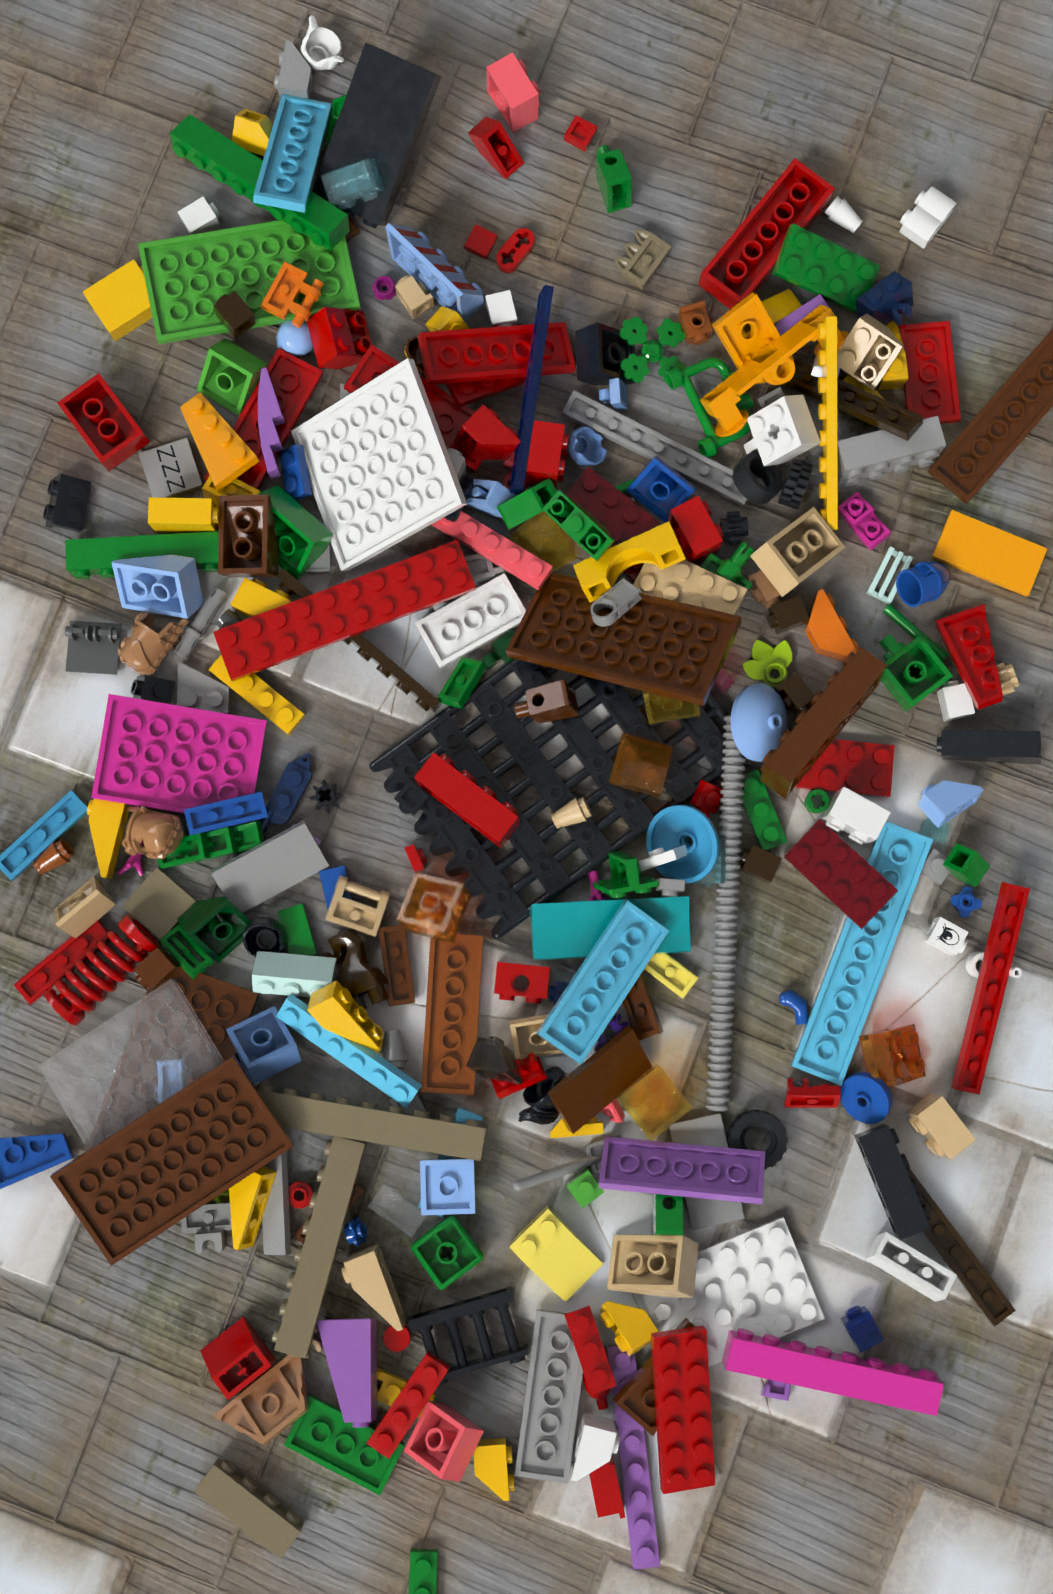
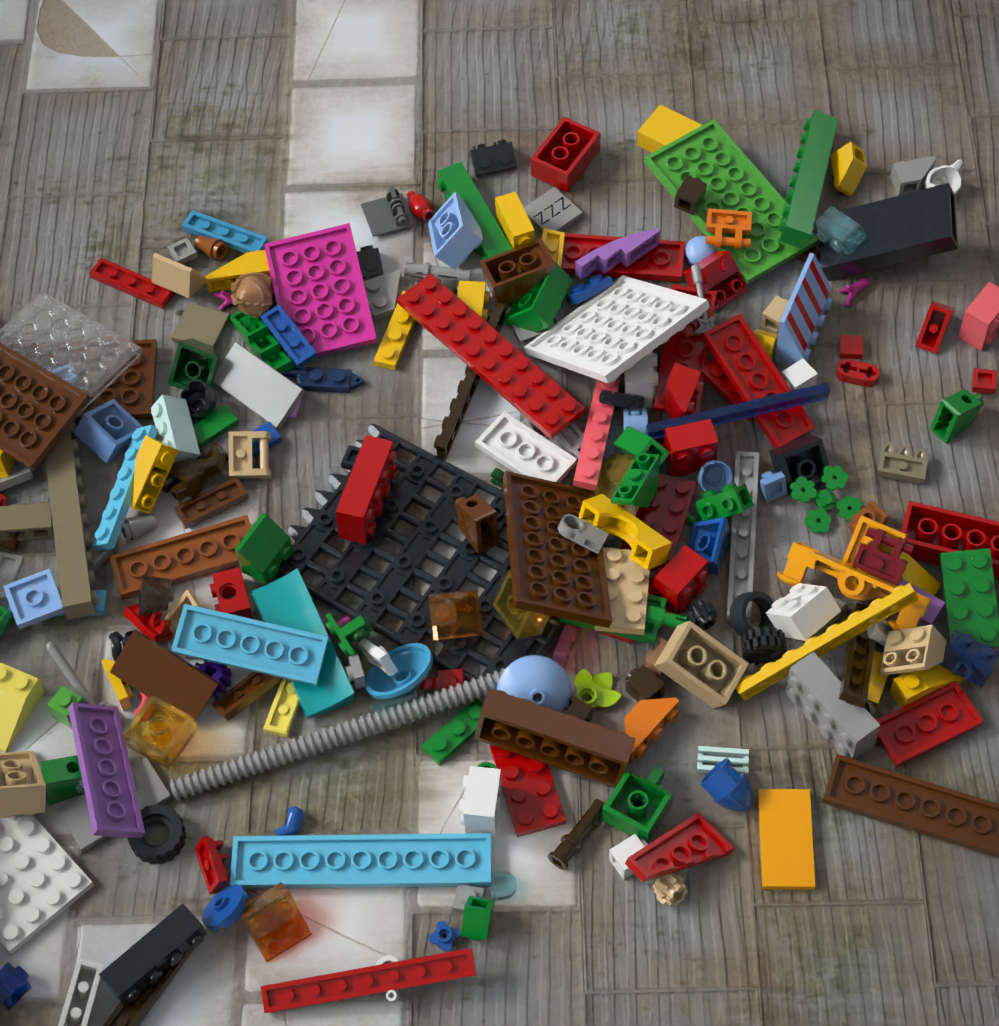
camera: 70 degrees right, 25 degrees down
red piece [43,914,160,1026] -> none
medium nougat helmet [118,611,189,675] -> none
reddish brown brick [133,948,180,989] -> none
green tile [159,924,214,980] -> none
white brick [178,196,221,235] -> none
light orange wing [180,393,259,491] -> none
bright green slope [197,338,268,416] -> none
medium azure plate [253,94,331,213] -> none
black gear [310,780,343,813] -> none
magenta plate [372,276,397,300] -> none
clear orange brick [397,872,471,943] -> none
red plate [404,844,428,874] -> none
green plate [437,657,486,709] -> none
tan cone [551,797,592,829] -> none
green bar [664,357,753,458] -> none
dark brown brick [738,845,782,883] -> none
dark red plate [784,819,898,930] -> none
dark pink slope [838,492,891,551] -> none
green bar [883,604,948,661] -> none
tan brick [906,1093,976,1160] -> none
light blue slope [918,780,984,828] -> none
white brick [923,917,968,956] -> none
black slope [937,730,1041,765] -> none
none -> light grey plate [168,238,198,264]
none -> green slope [235,513,293,585]
none -> red plant [407,190,434,221]
none -> dark brown pin [548,799,604,870]
none -> light grey piece [691,264,715,335]
none -> green brick [695,482,754,521]
none -> dark pink bar [839,278,869,307]
none -> dark red plate [852,527,915,585]

